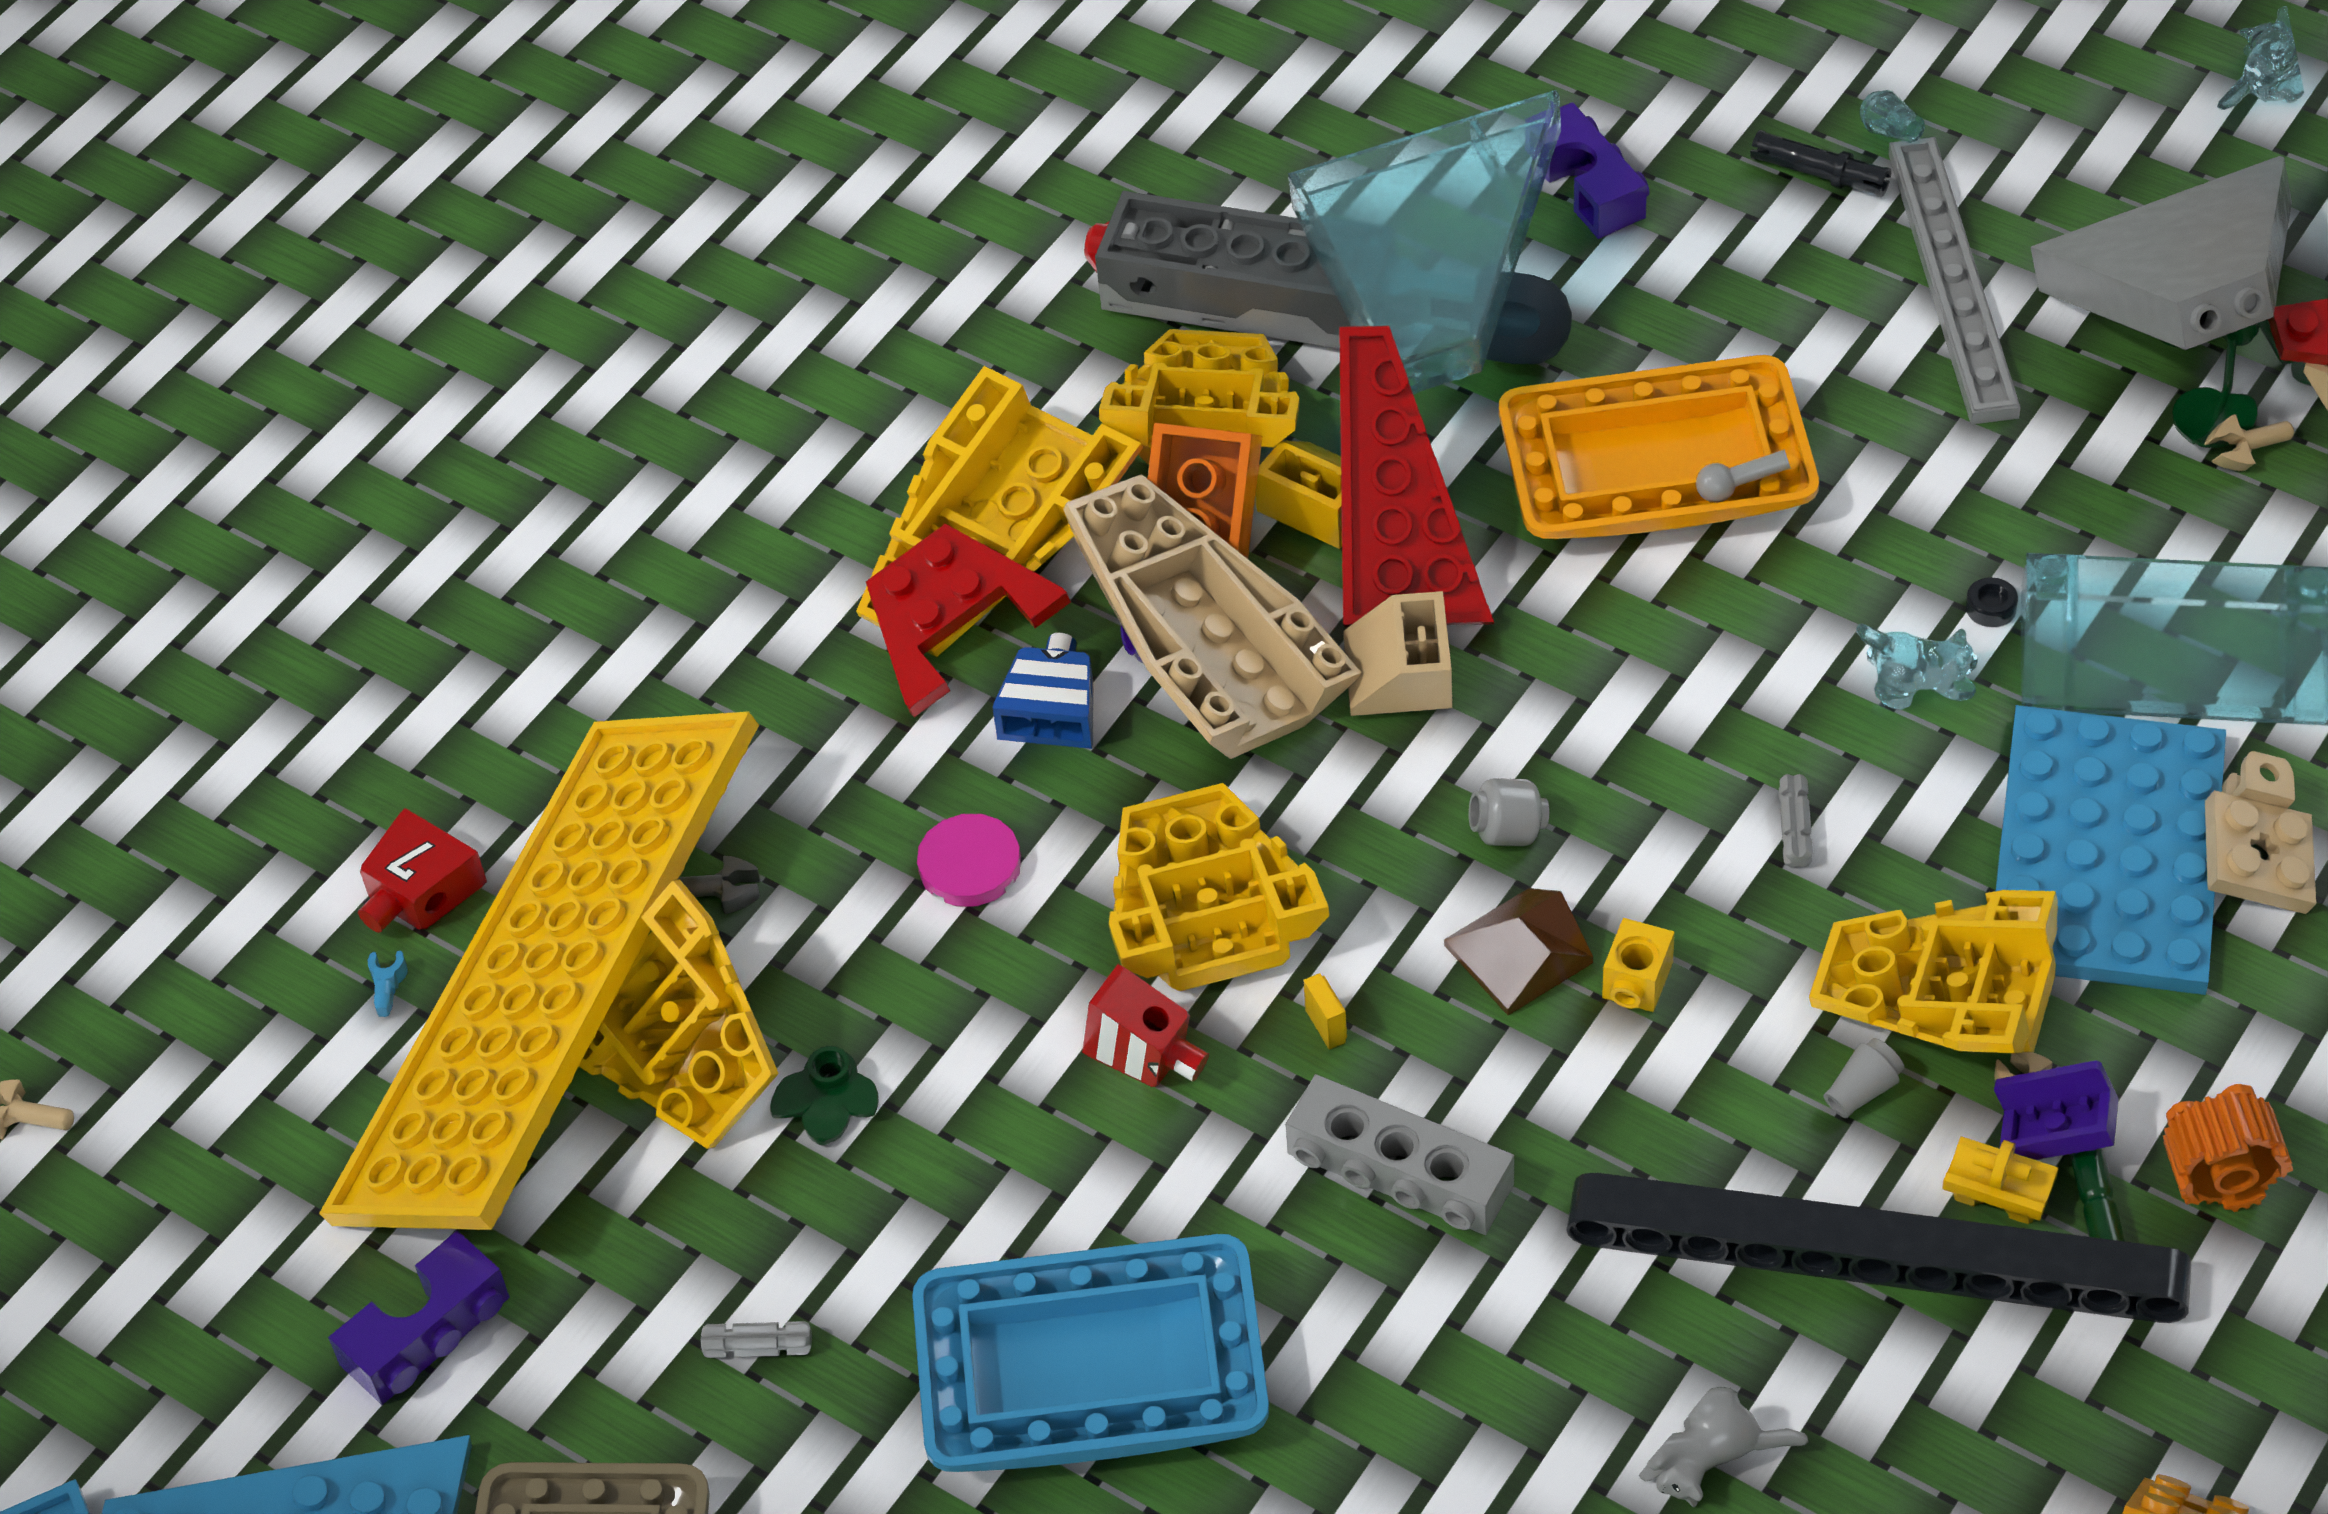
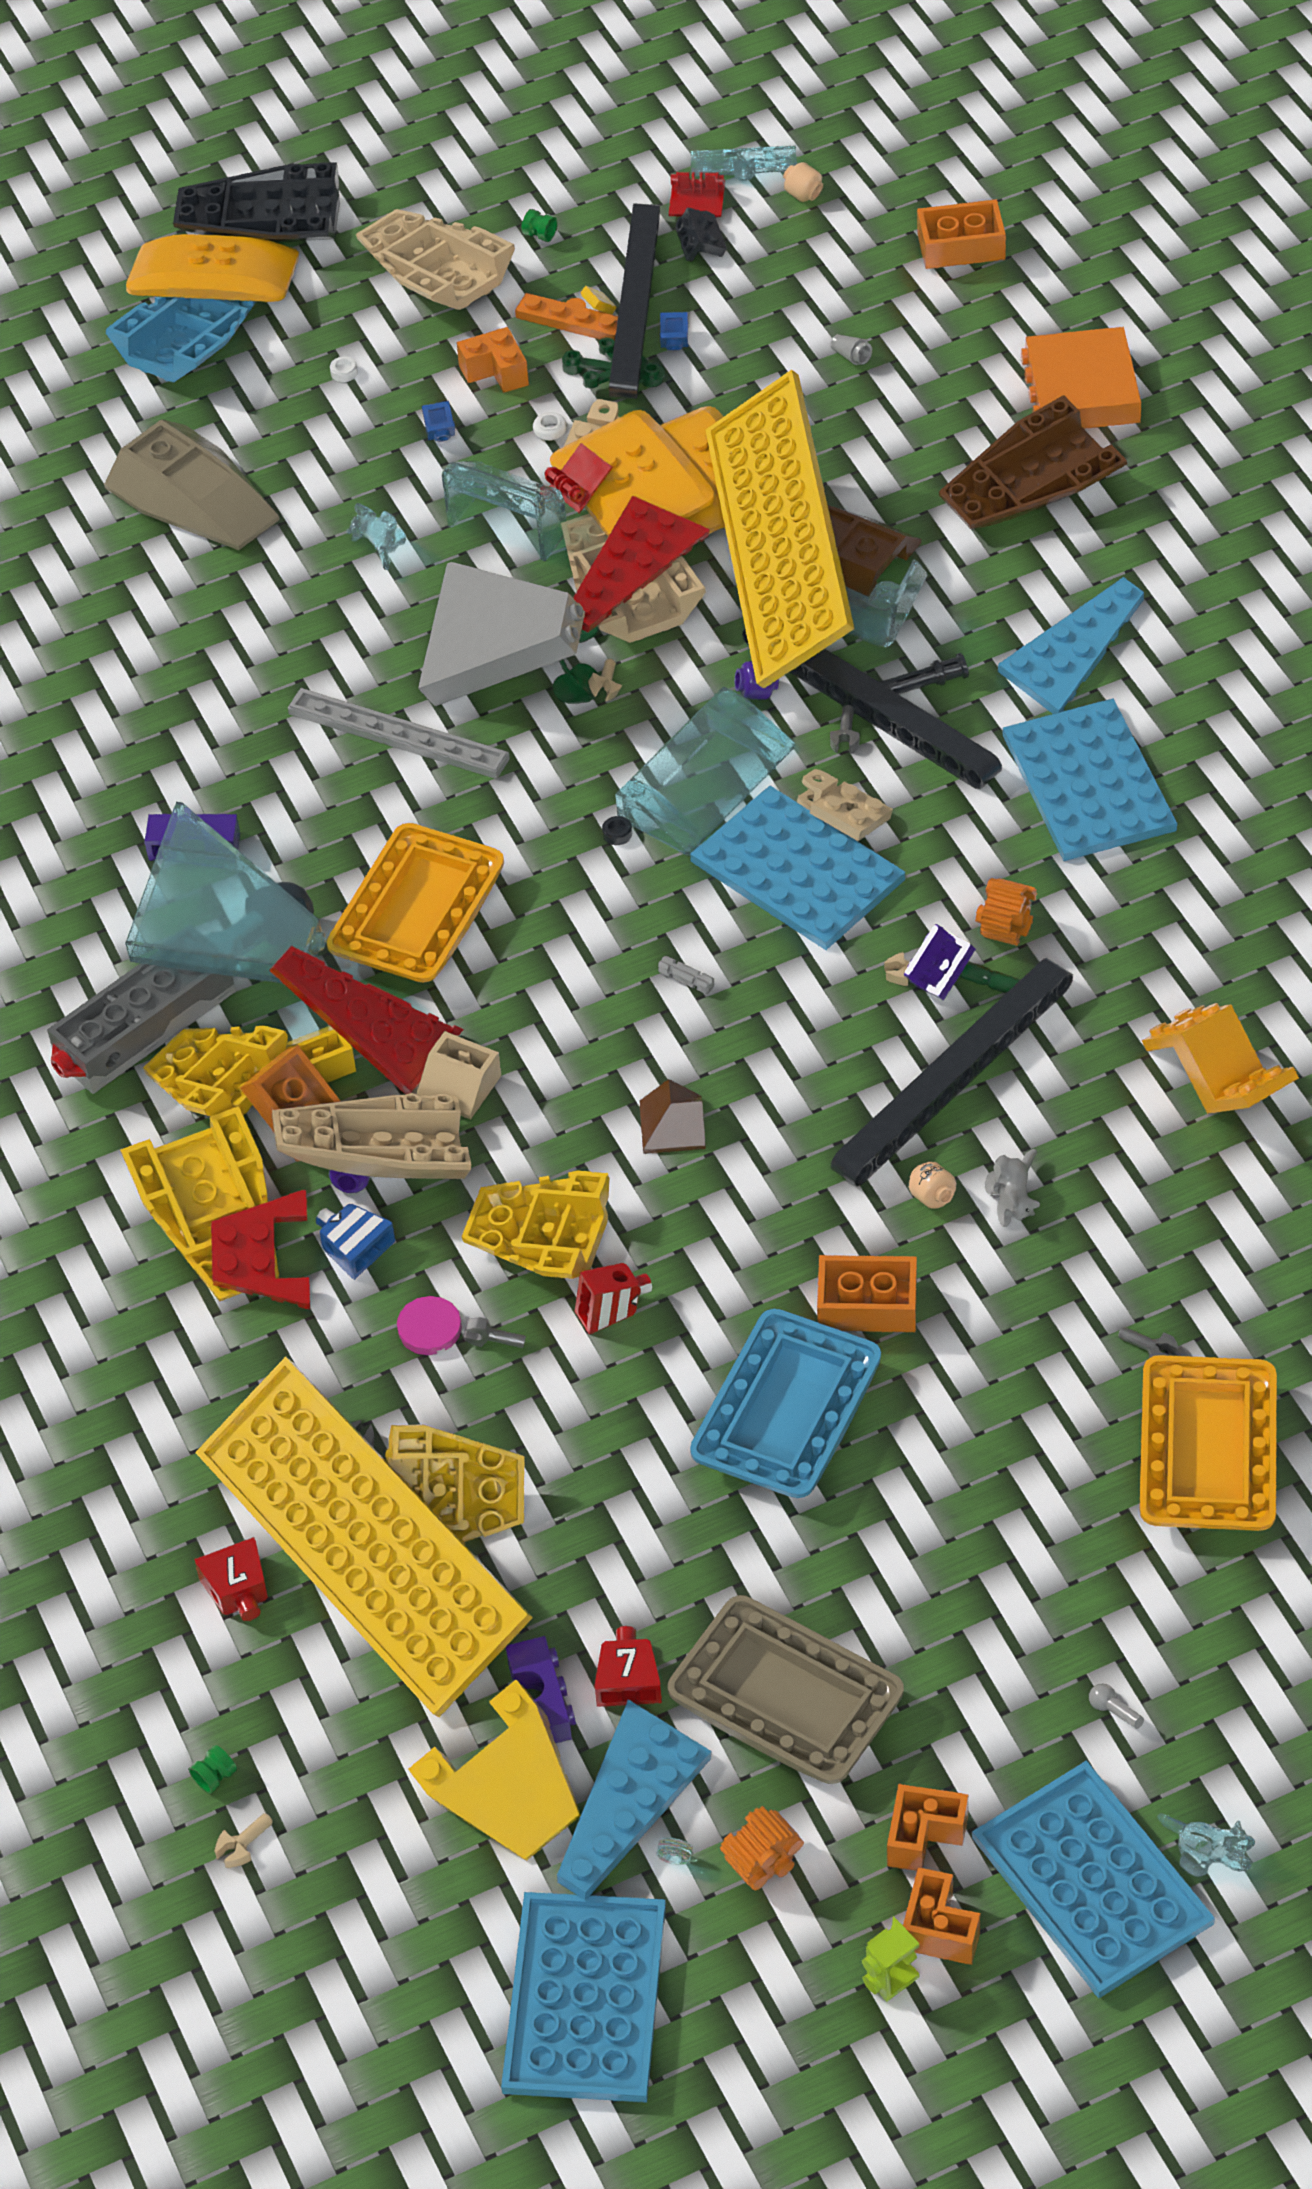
camera: 60 degrees left, 0 degrees up
dark azure piece [367,951,408,1017] -> none
light grey axle [701,1321,812,1358] -> none
dark green plate [770,1046,879,1145] -> none
light grey brick [1285,1074,1514,1236] -> none
yellow tile [1303,973,1347,1050] -> none
light grey head [1469,778,1549,847] -> none
yellow brick [1602,918,1675,1012] -> none
light grey bar [1696,449,1791,503] -> none
black pin [1750,130,1892,197] -> none
yellow wedge [1809,890,2058,1053] -> none
light grey cone [1823,1038,1904,1118] -> none
clear light blue animal [1856,623,1978,710] -> none
clear light blue cone [1860,90,1925,143] -> none
yellow hips [1942,1136,2058,1224] -> none
none -> green wheel [188,1745,237,1794]
none -> yellow wedge [408,1680,581,1861]
none -> flat silver bar [464,1317,526,1348]
none -> red torso [595,1626,662,1707]
none -> orange brick [817,1255,917,1332]
none -> light nougat head [909,1162,956,1209]

